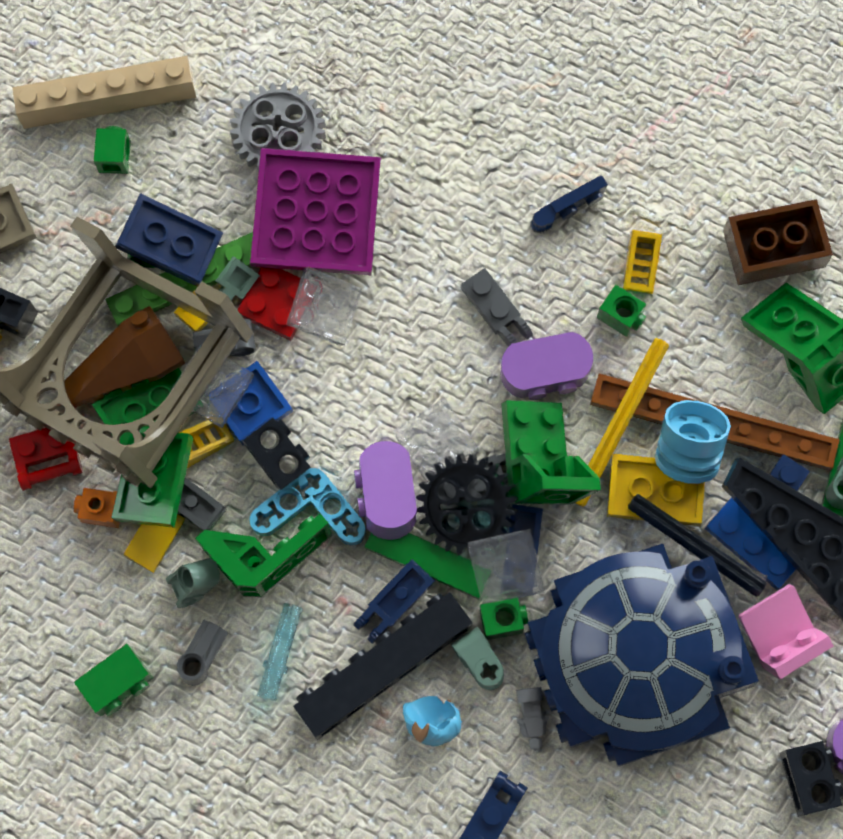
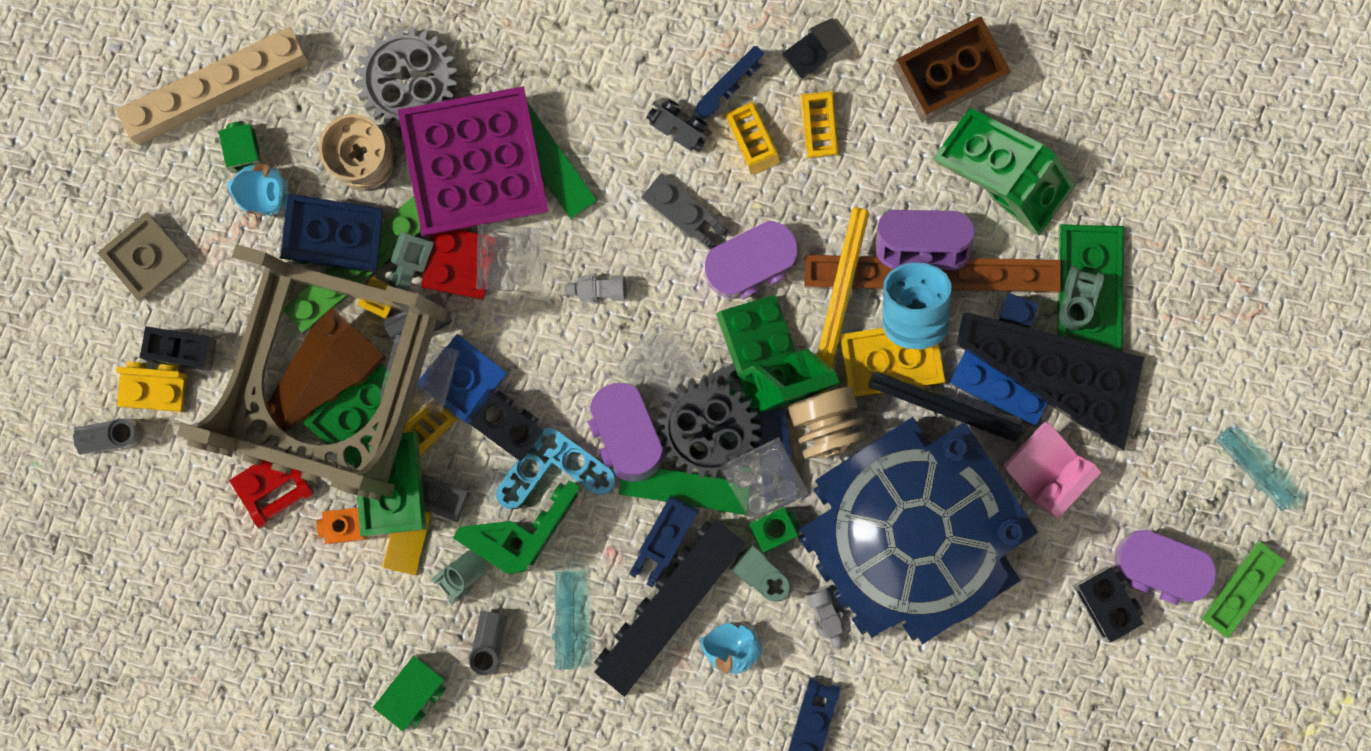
camera: 20 degrees left, 10 degrees up
green brick [597,285,647,337] -> none
none -> medium azure hair [227,163,290,217]
none -> tan wheel [318,114,397,191]
none -> green tile [527,102,597,220]
none -> light grey piece [564,273,627,304]
none -> black hinge [646,98,713,153]
none -> yellow slope [724,101,780,175]
none -> black slope [782,18,851,81]
none -> tan wheel [788,386,868,459]
none -> medium lavender brick [875,210,974,270]

